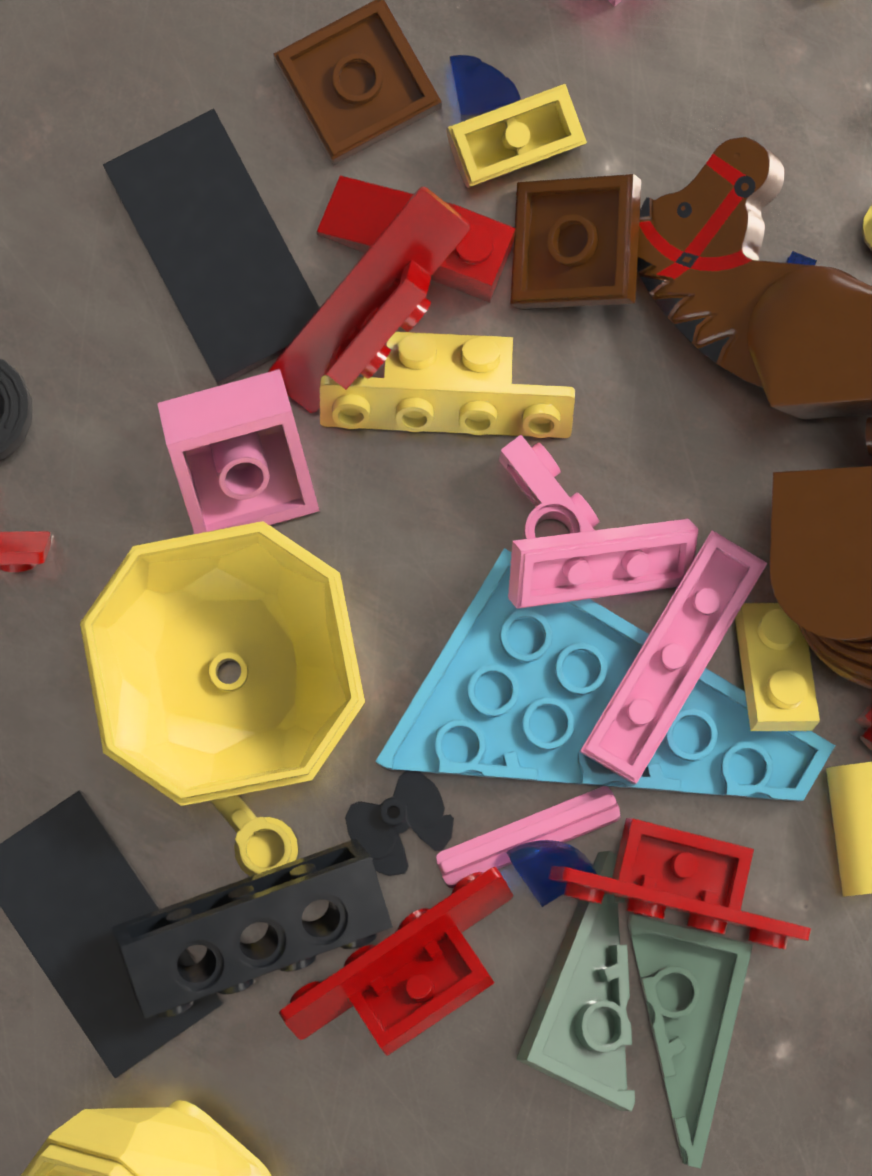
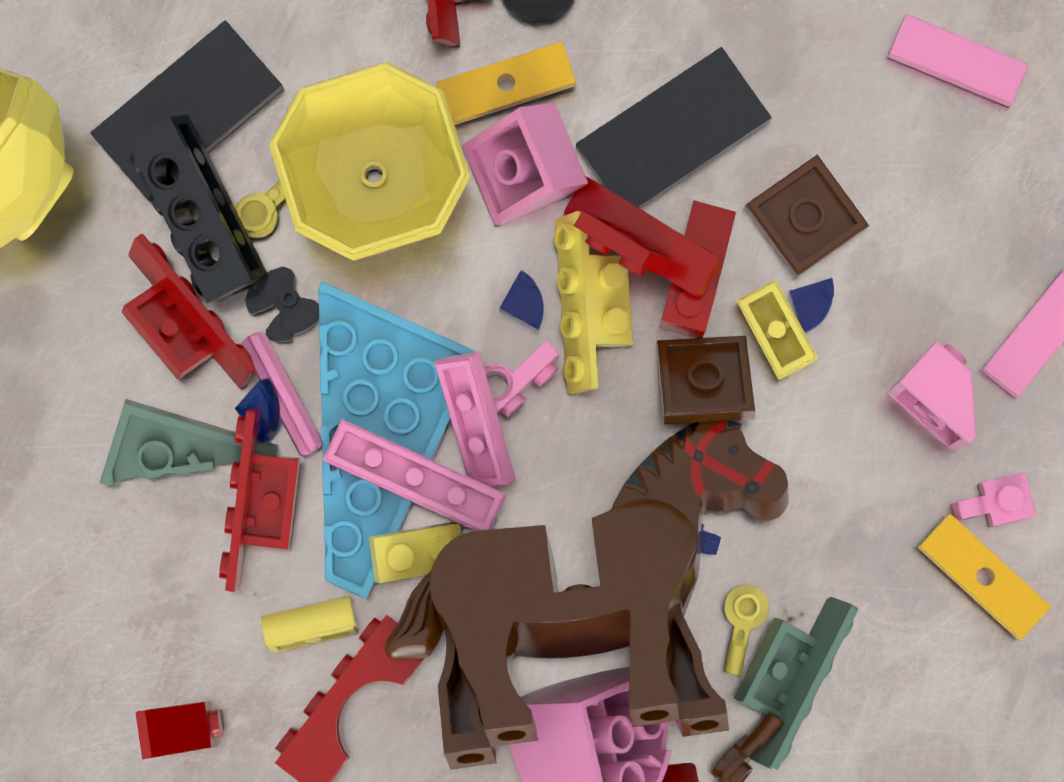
camera: 85 degrees right, 0 degrees up
sand green wing [628,914,753,1169] -> none
none -> yellow tile [436,41,576,125]
none -> clear blue tile [499,270,544,332]

